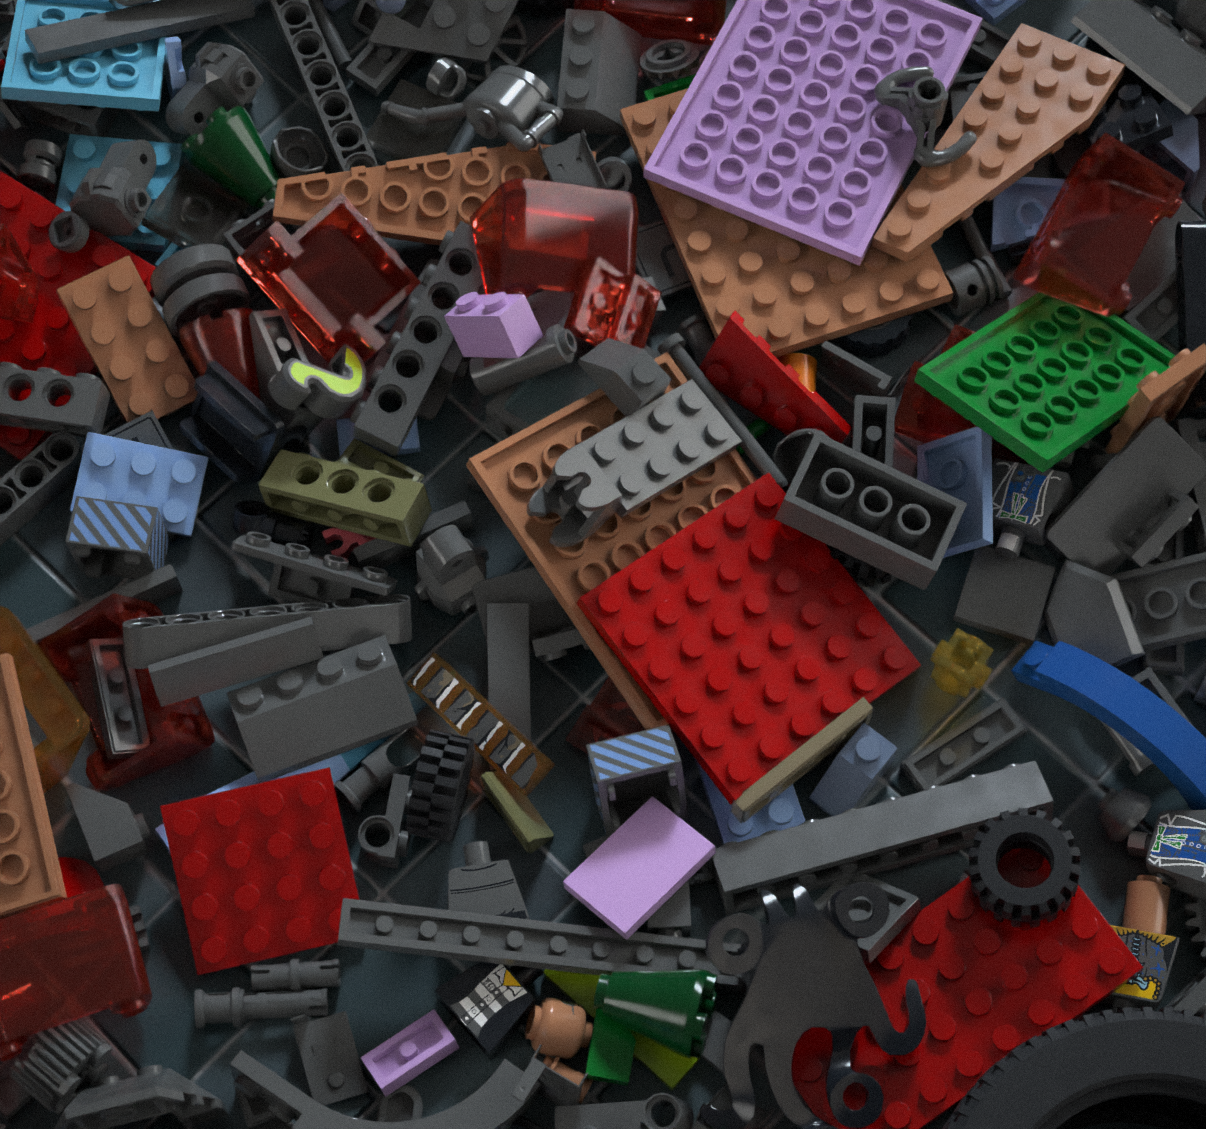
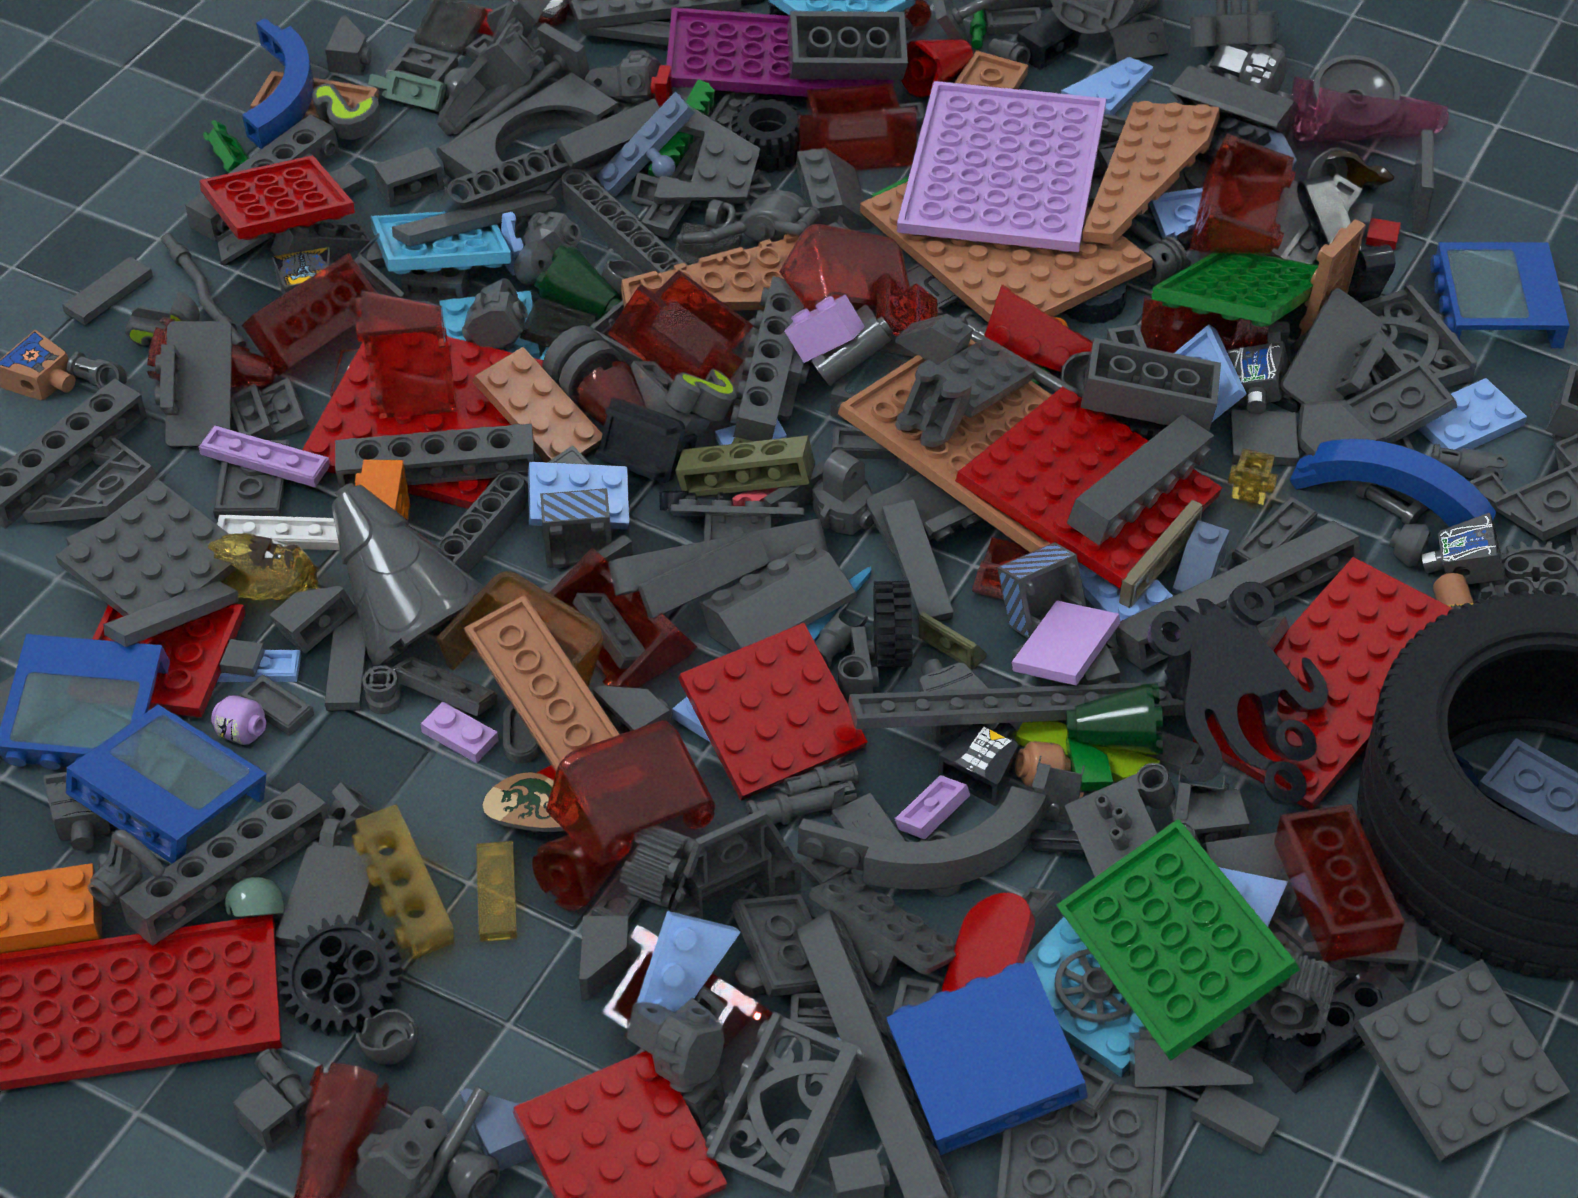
camera: 15 degrees left, 20 degrees down
dark grey tile [49,211,89,253] -> none
tile [406,652,555,796] -> none
dark grey gear [640,39,700,81] -> none
dark grey piece [817,340,910,397] -> none
dark grey piece [874,66,977,167] -> none
black tyre [969,808,1081,928] -> none
none -> dark grey brick [1067,414,1214,545]

